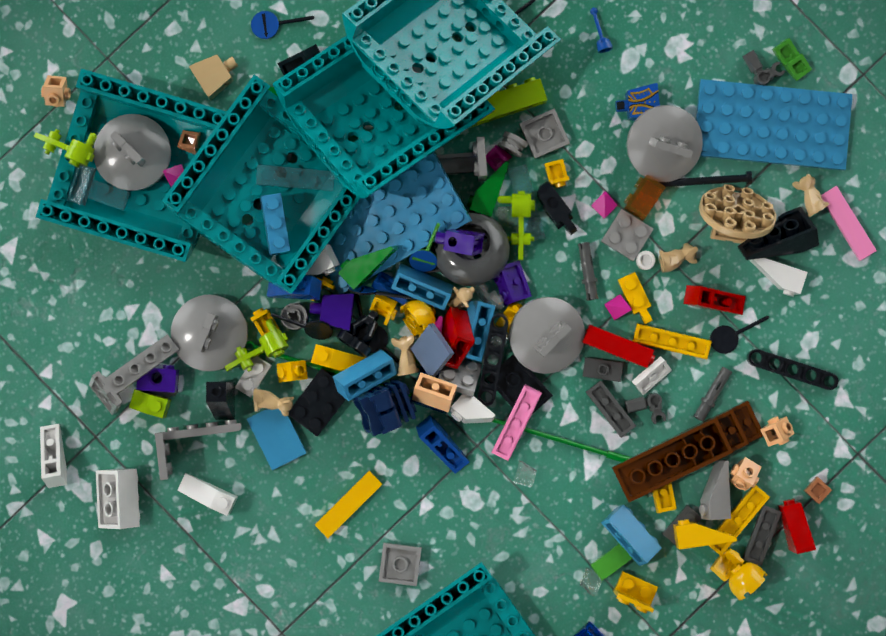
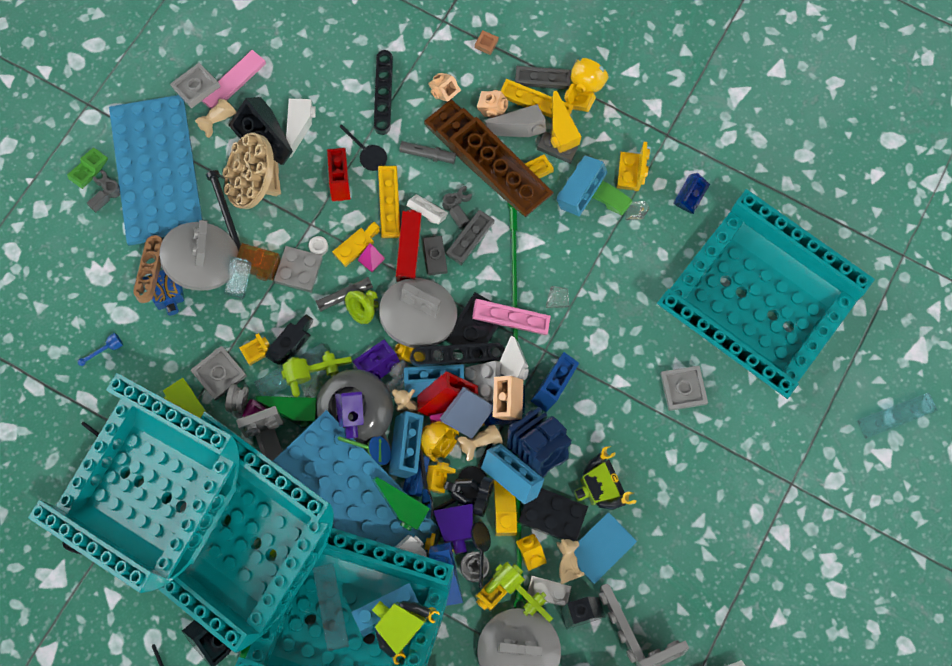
camera: 110 degrees left, 15 degrees down
white slope [177,473,238,516] -> none
yellow tile [315,470,382,538] -> none
dark pink slope [591,191,618,219] -> none
tan animal [659,243,698,273] -> none
red slope [778,499,816,554] -> none
none -> medium nougat beam [133,235,163,303]
none -> light grey plate [170,63,221,108]
none -> clear light blue tile [224,257,251,299]
none -> lime hair [345,290,379,324]
none -> lime torso [372,601,440,665]
none -> torso [574,446,637,510]

